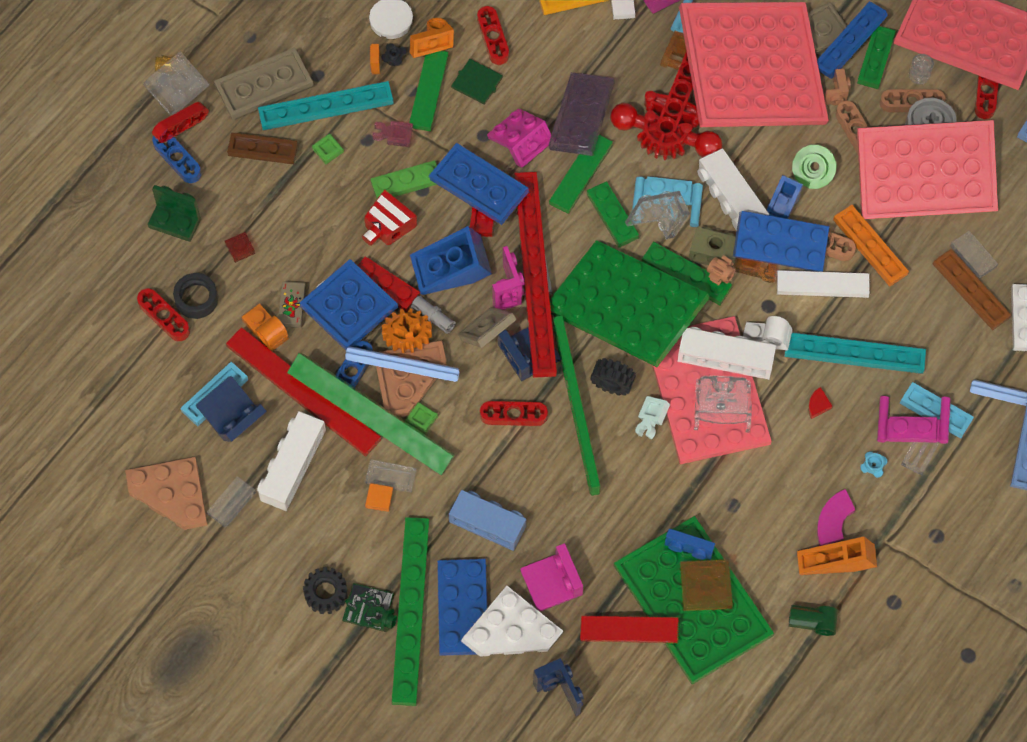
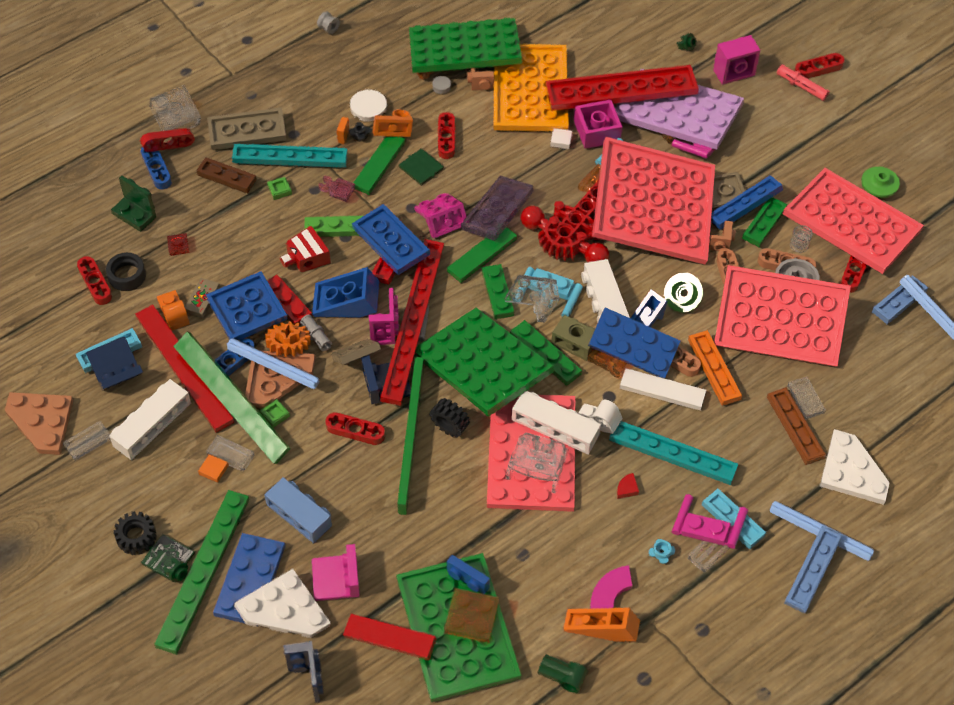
camera: 15 degrees right, 10 degrees down
light aqua plate [635,396,670,439] -> none
nougat gear [707,255,736,285] -> none

